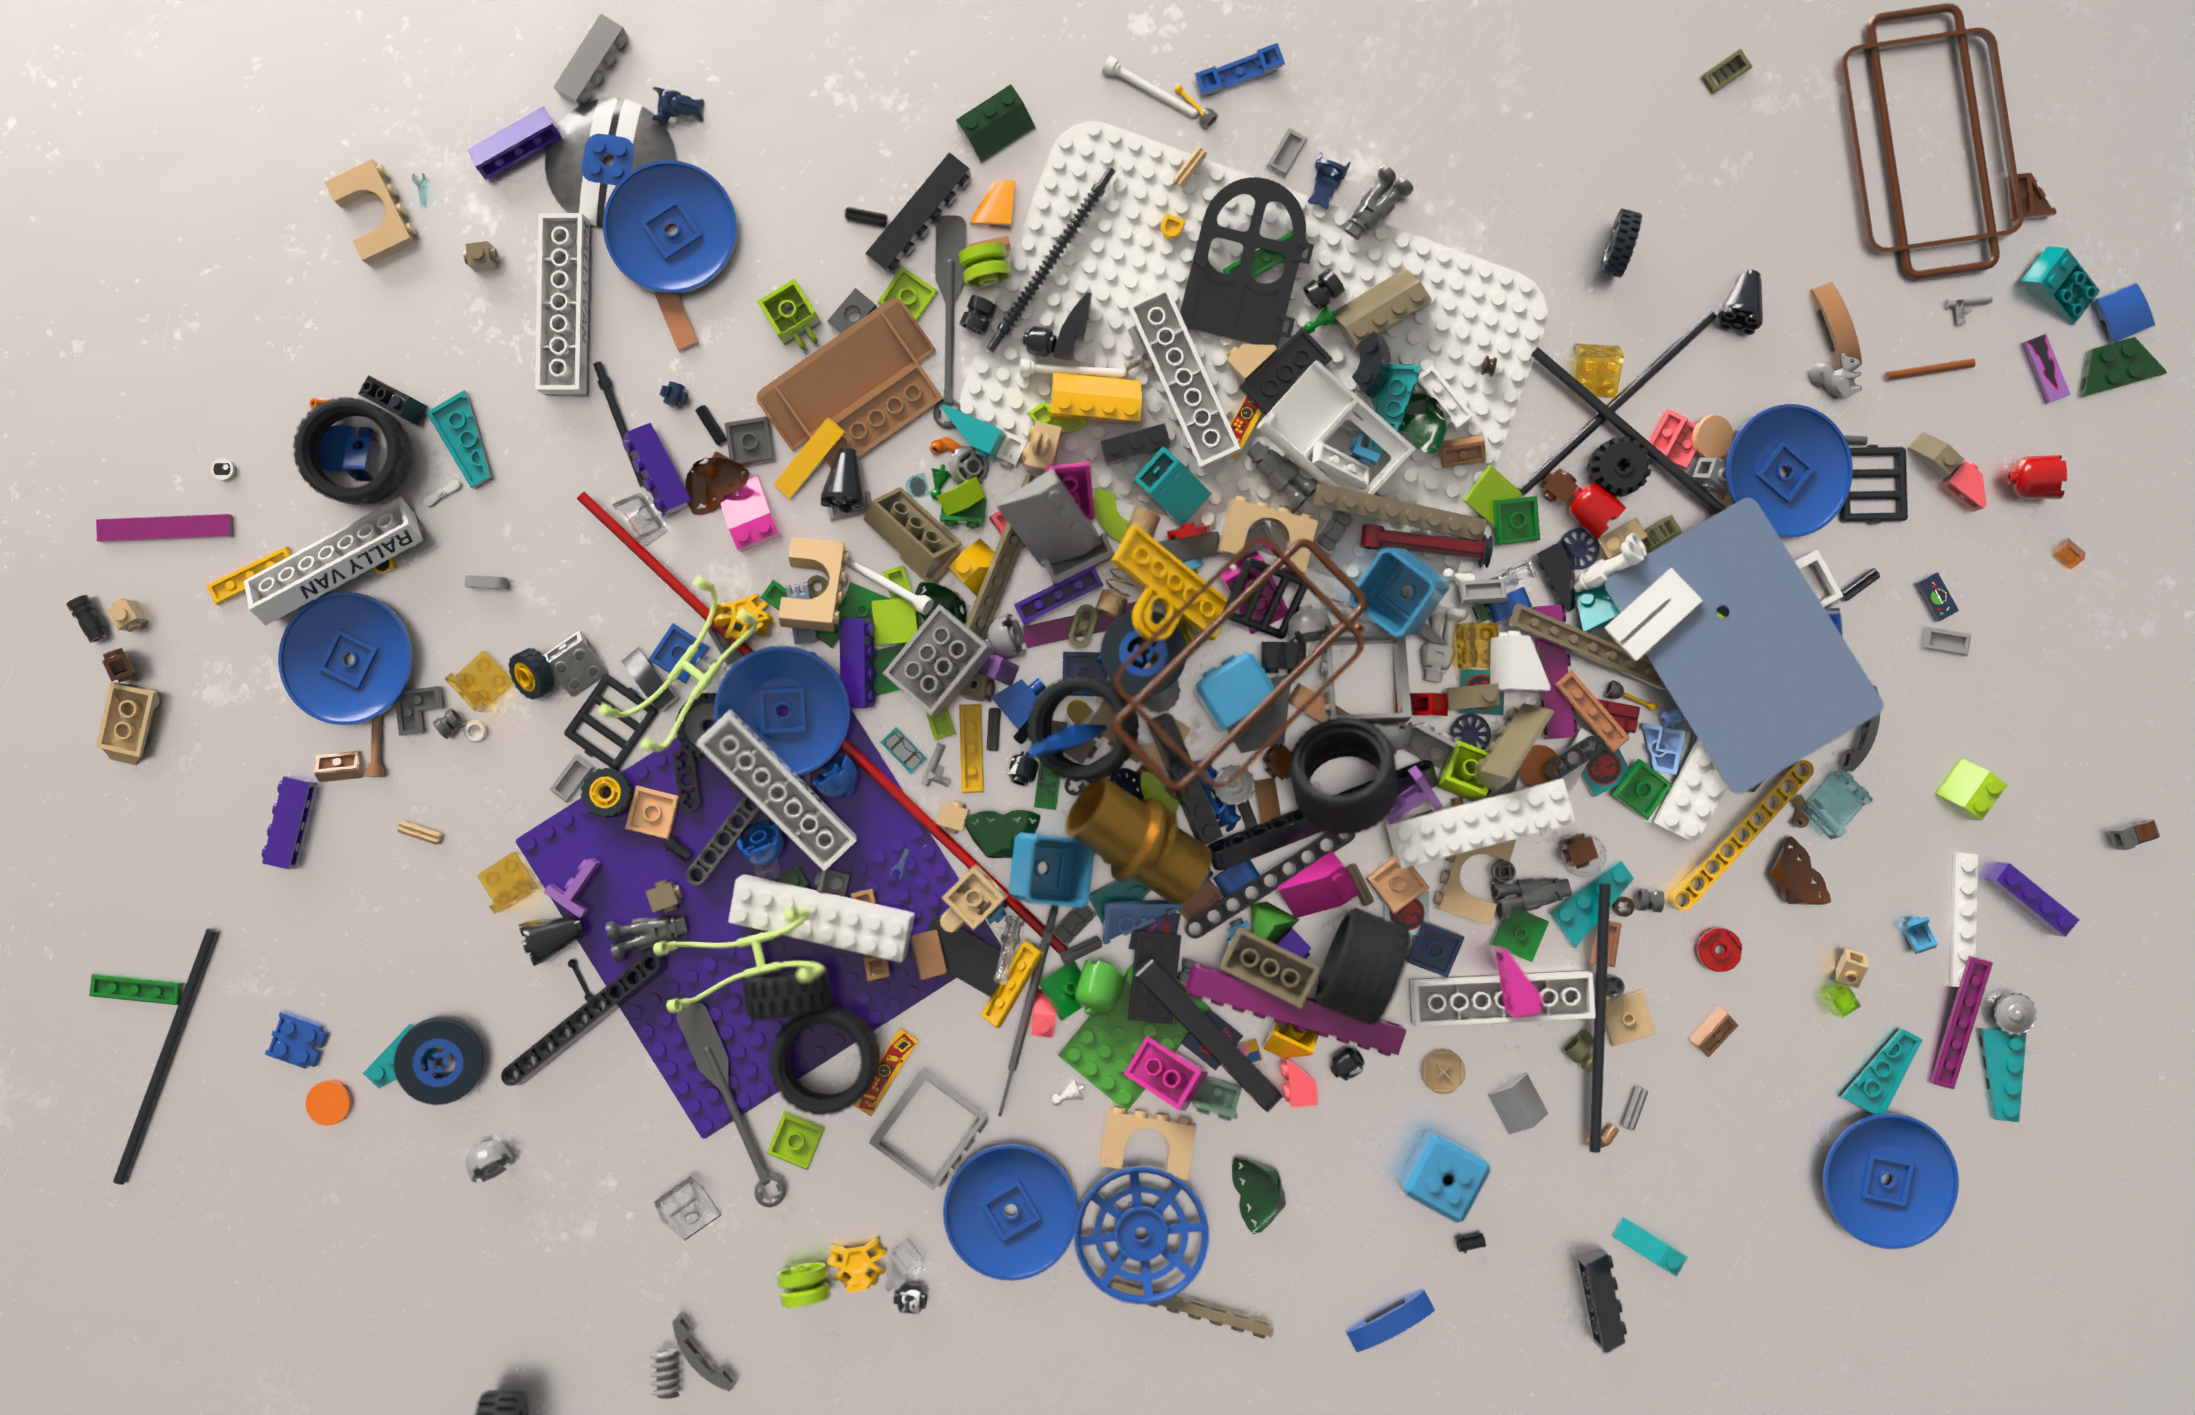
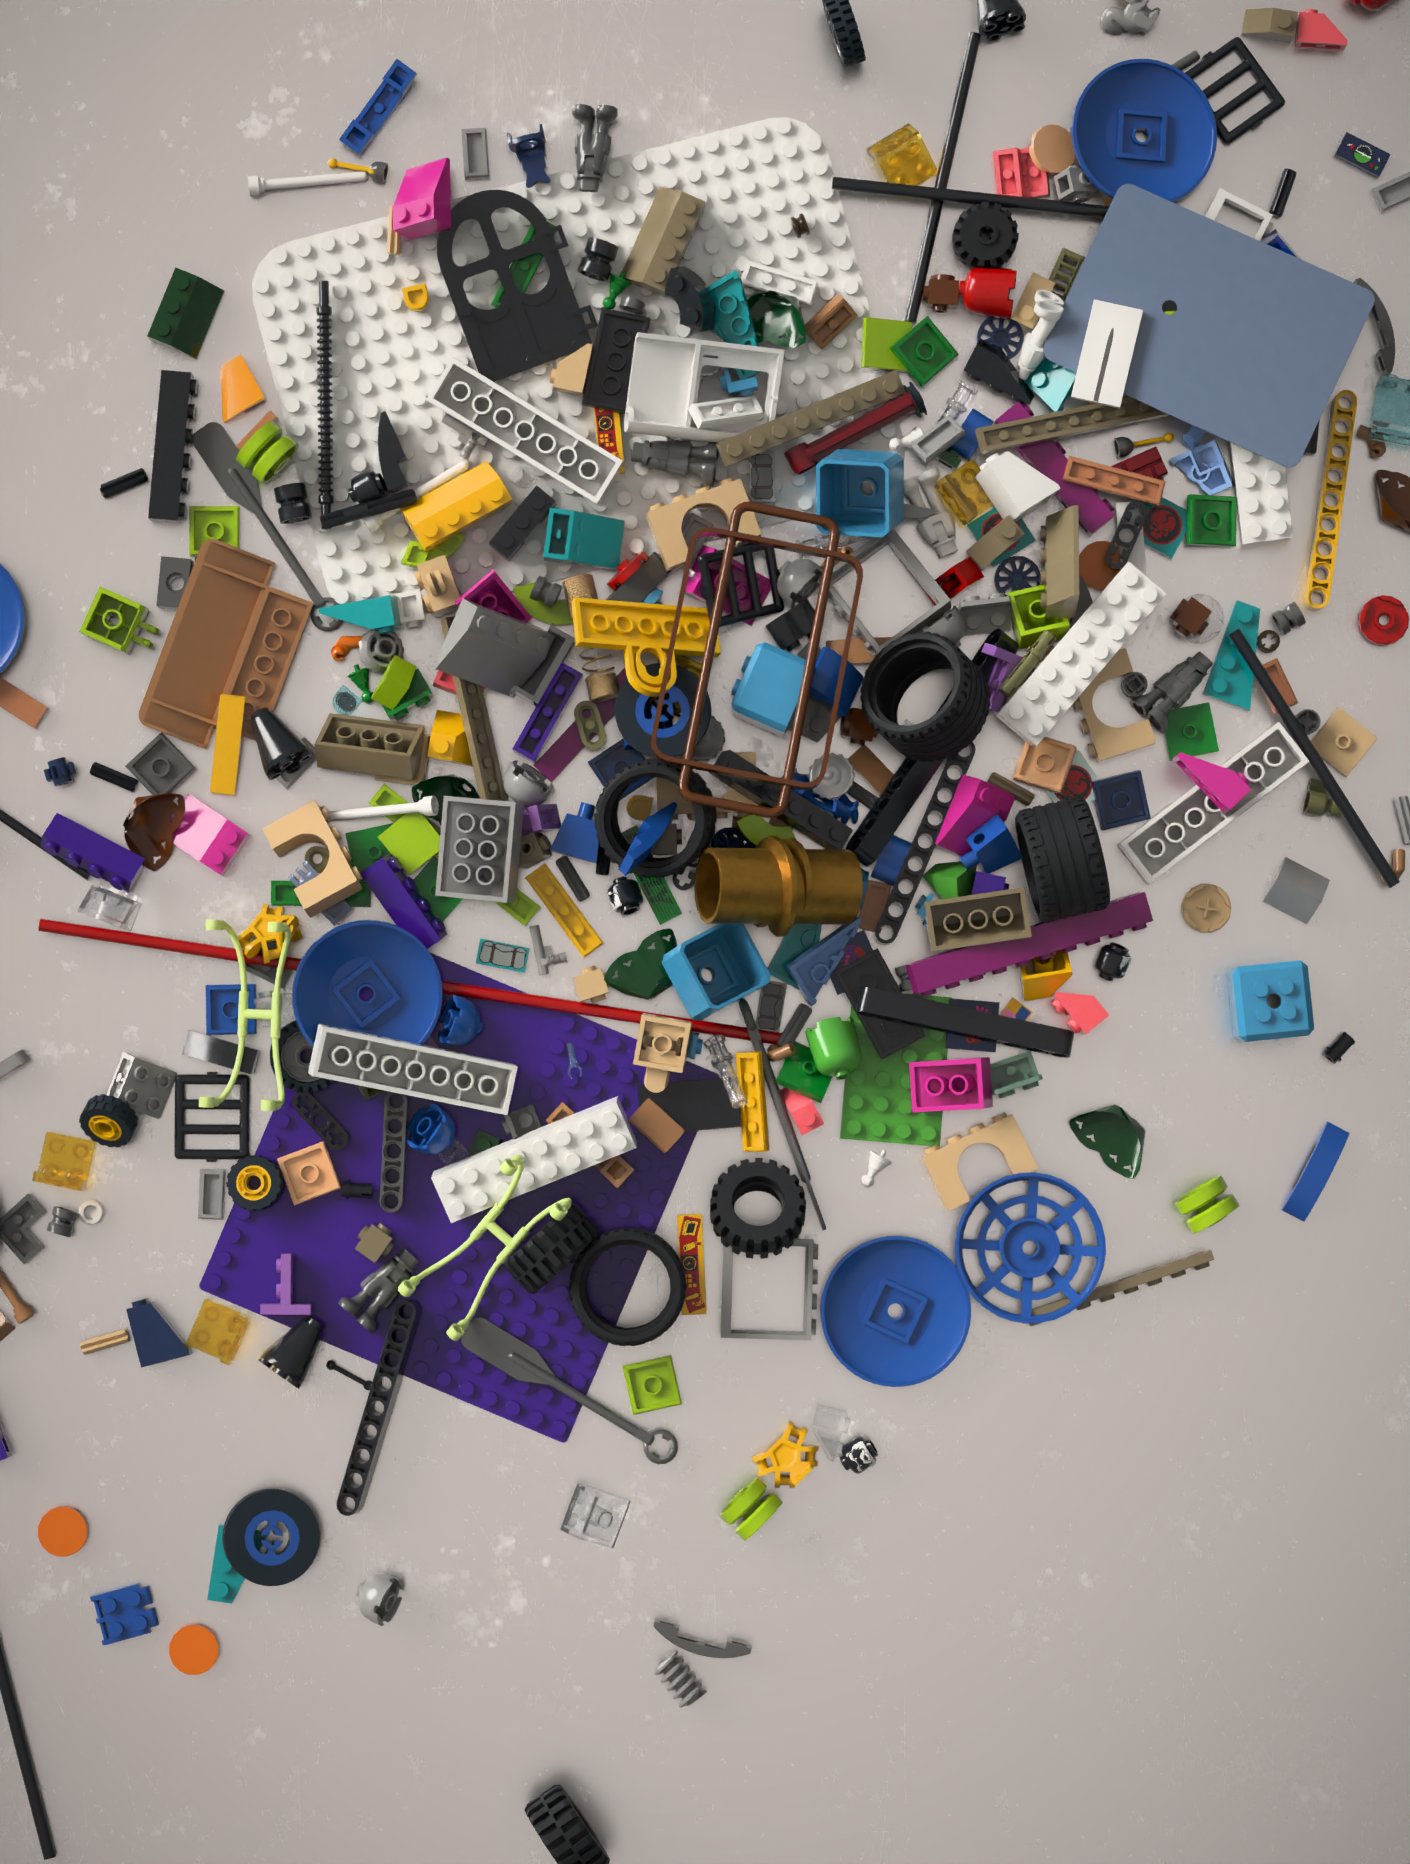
camera: 30 degrees left, 0 degrees up
none -> orange tile [38,1506,88,1557]
none -> dark blue slope [126,1299,193,1368]
none -> black axle [320,489,417,529]
none -> dark pink slope [393,157,451,240]
none -> dark grey wheel [529,576,562,608]
none -> dark grey tile [619,296,645,314]
none -> black tyre [710,1158,806,1259]
none -> medium nougat arm [767,1042,796,1062]
none -> blue slope [810,647,863,716]
none -> blue torso [960,814,1023,873]
none -> olive pin [998,630,1057,698]
none -> lime wheel [1174,1175,1240,1234]

